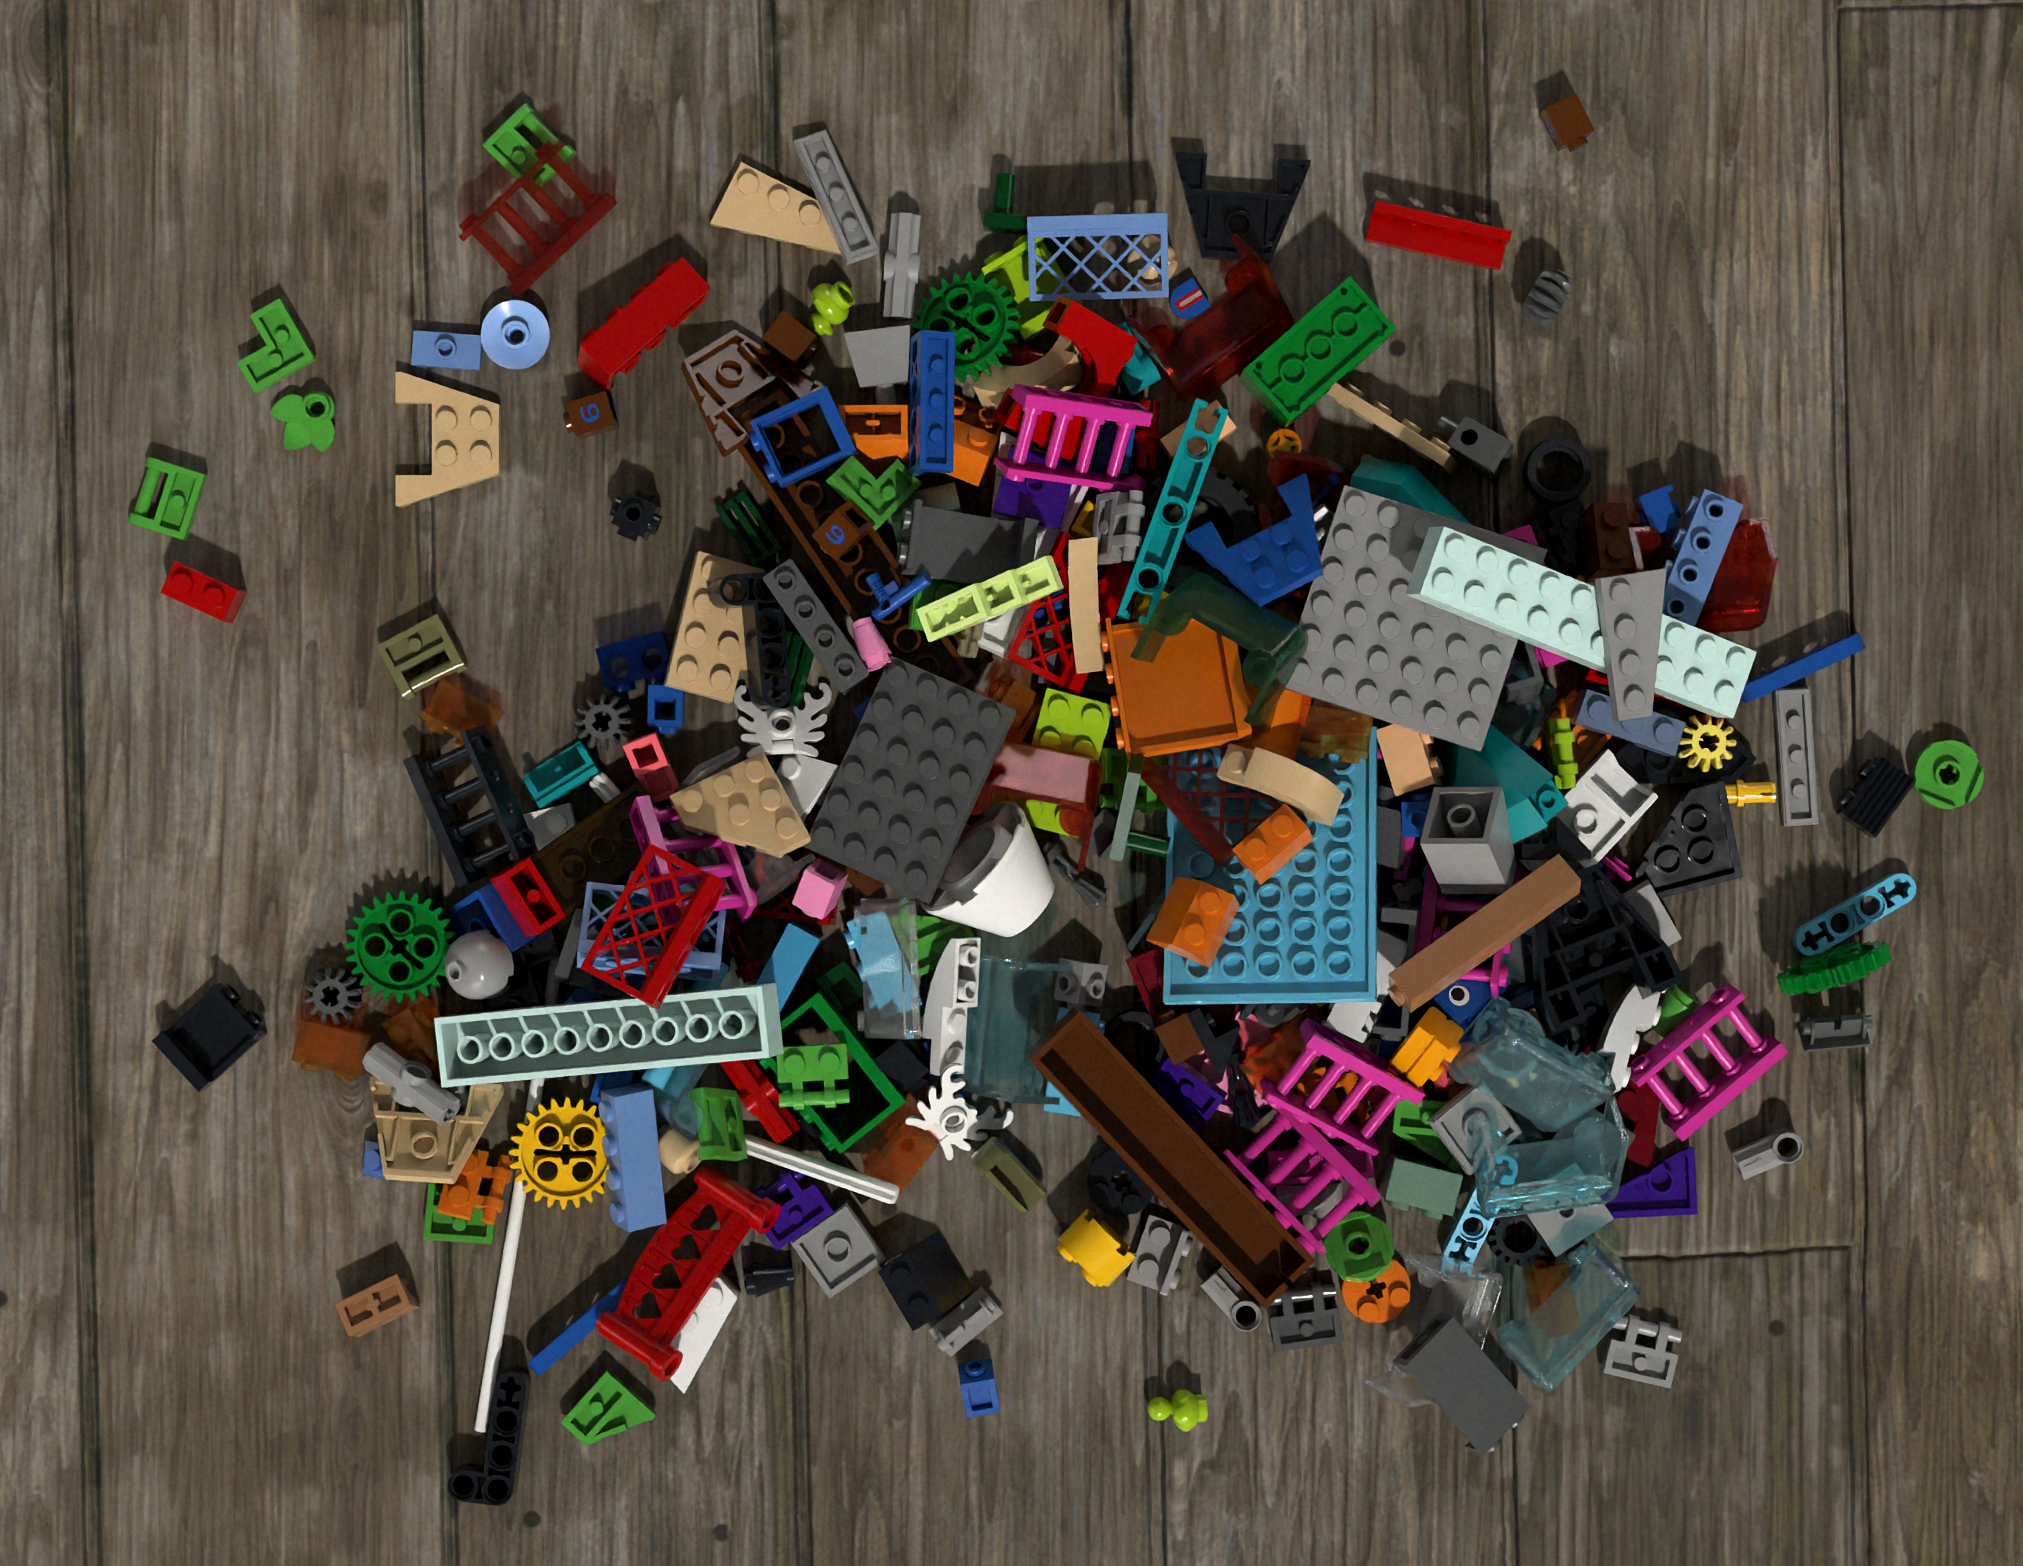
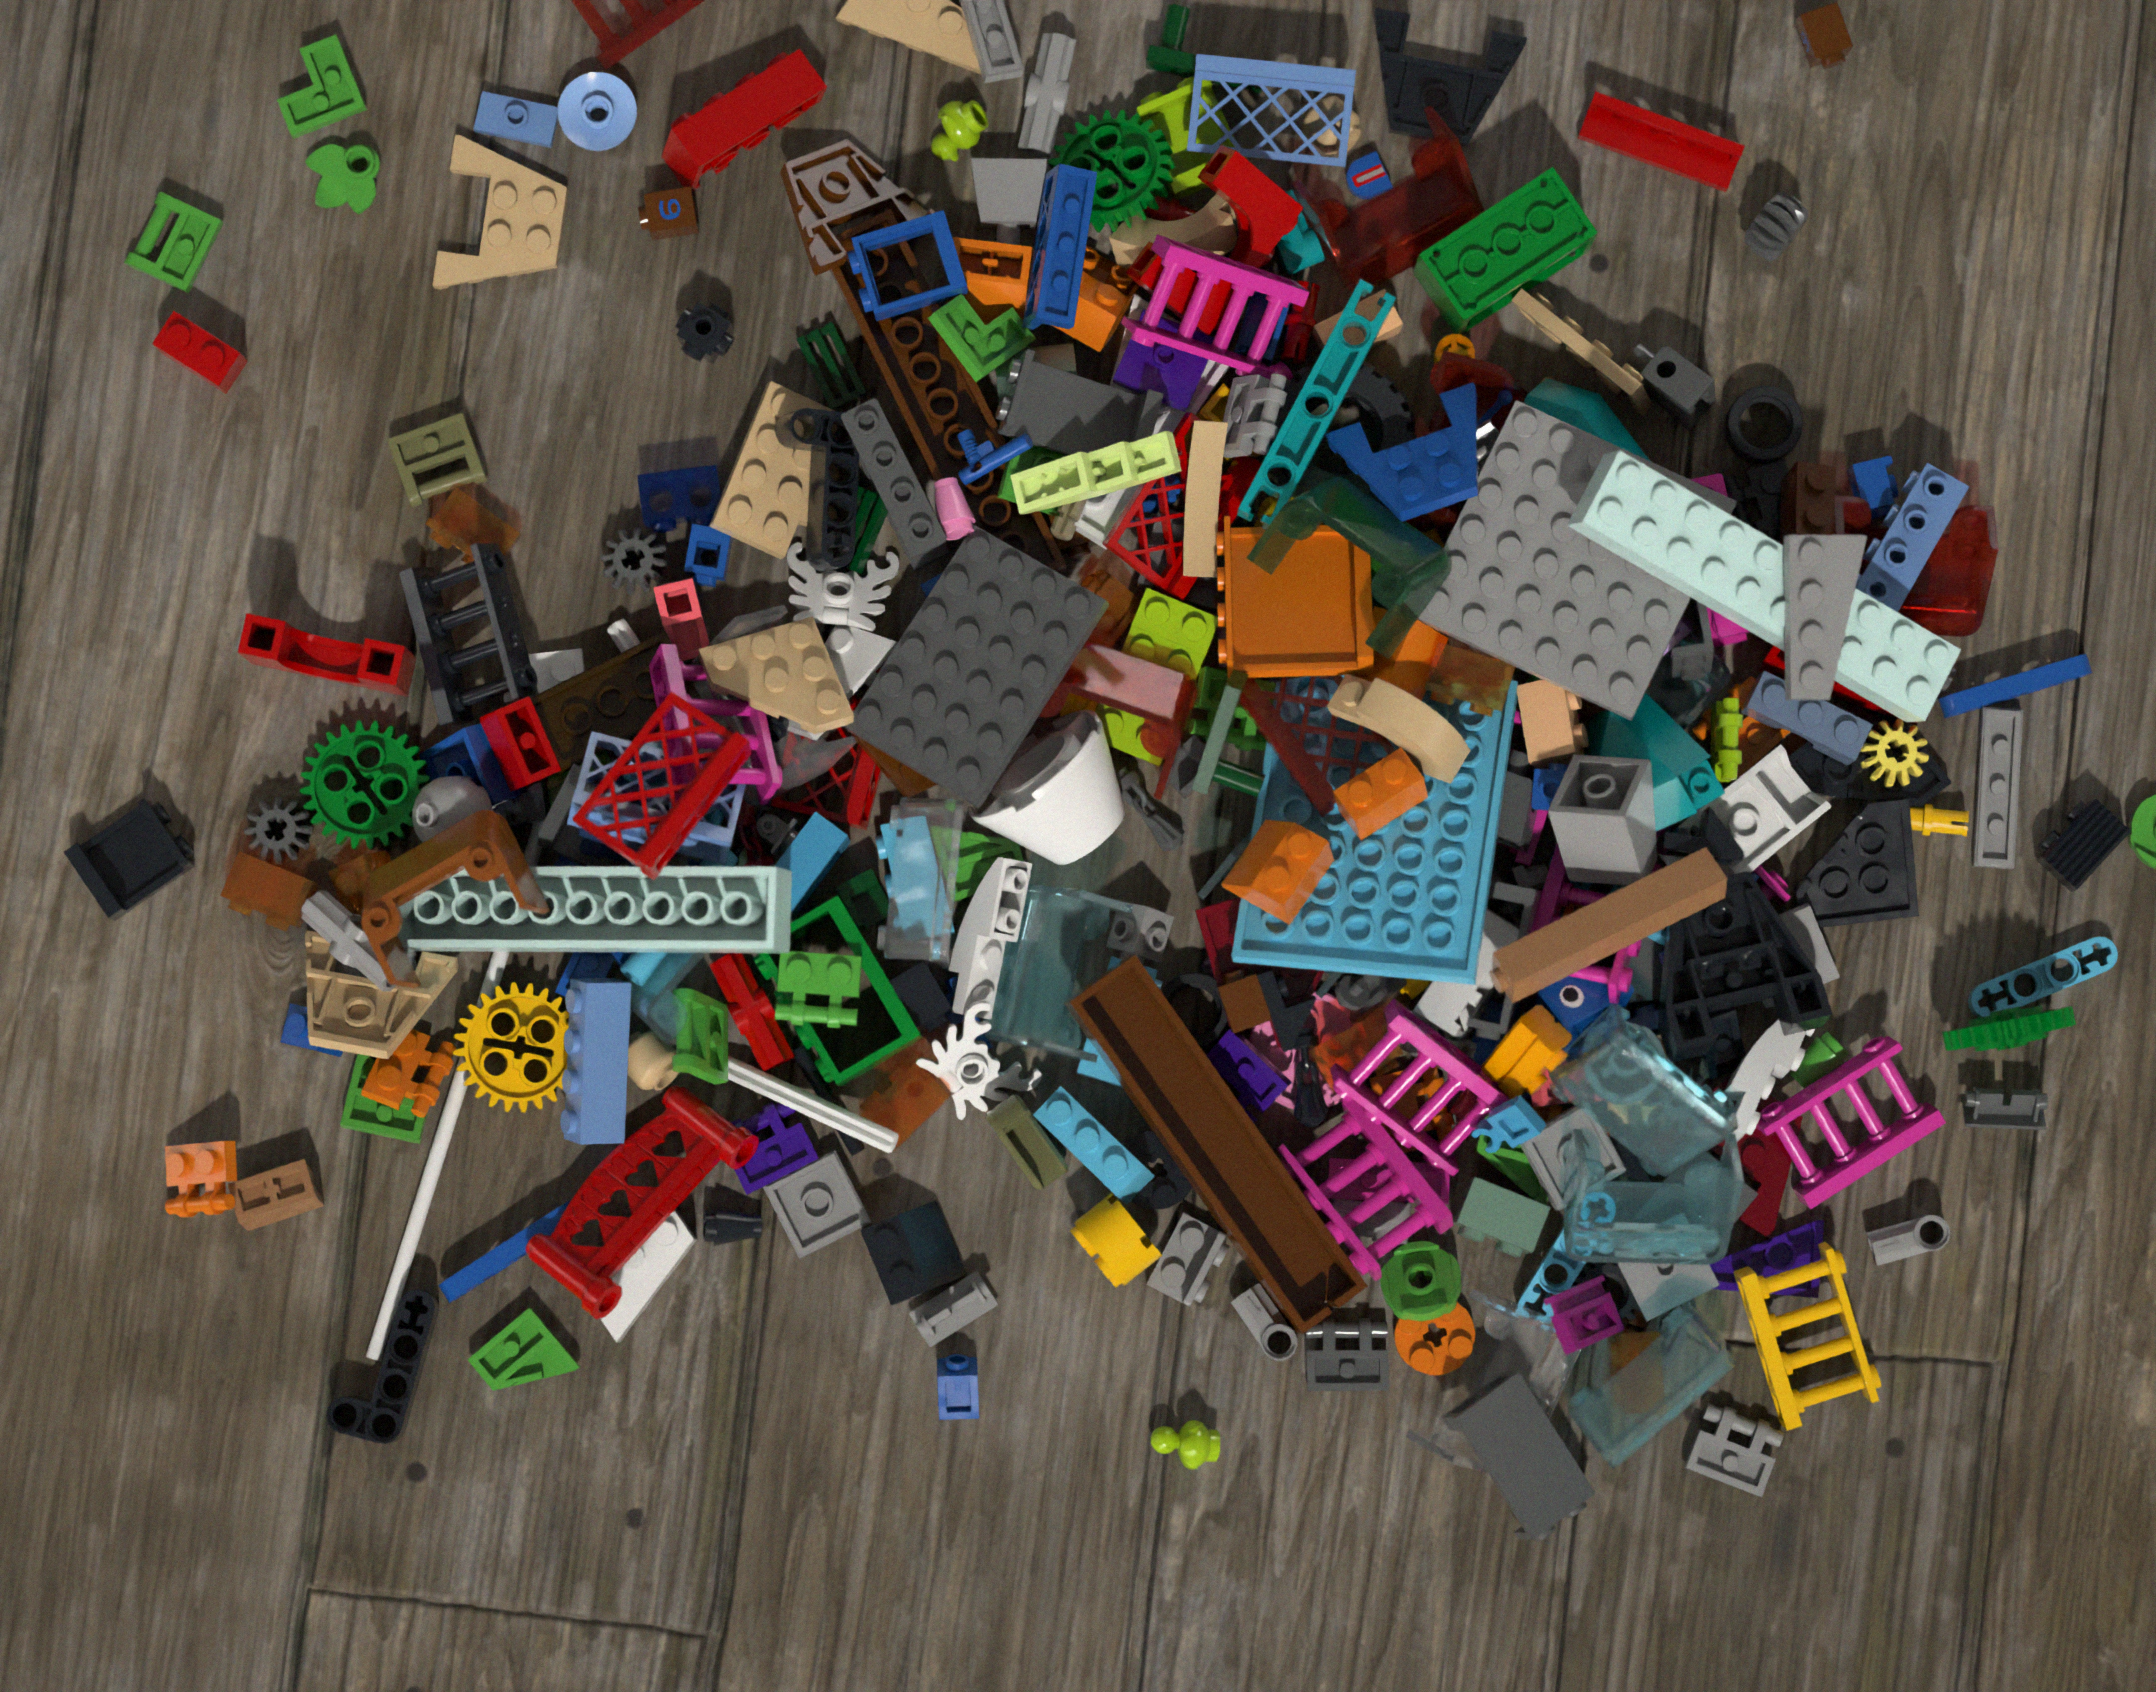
camera: 15 degrees right, 5 degrees down
teal hinge [523,739,603,808] -> none
reddish brown brick [762,310,818,367] -> none
bright pink brick [792,857,849,920] -> none
reddish brown brick [811,499,875,561] -> none
none -> orange plate [165,1141,237,1218]
none -> red arch [237,613,417,697]
none -> dark orange windscreen [361,810,550,989]
none -> dark grey hinge [757,814,800,860]
none -> medium azure brick [1033,1086,1155,1205]
none -> dark azure plate [1472,1095,1546,1153]
none -> magenta plate [1543,1275,1625,1355]
none -> yellow fence [1733,1242,1881,1431]

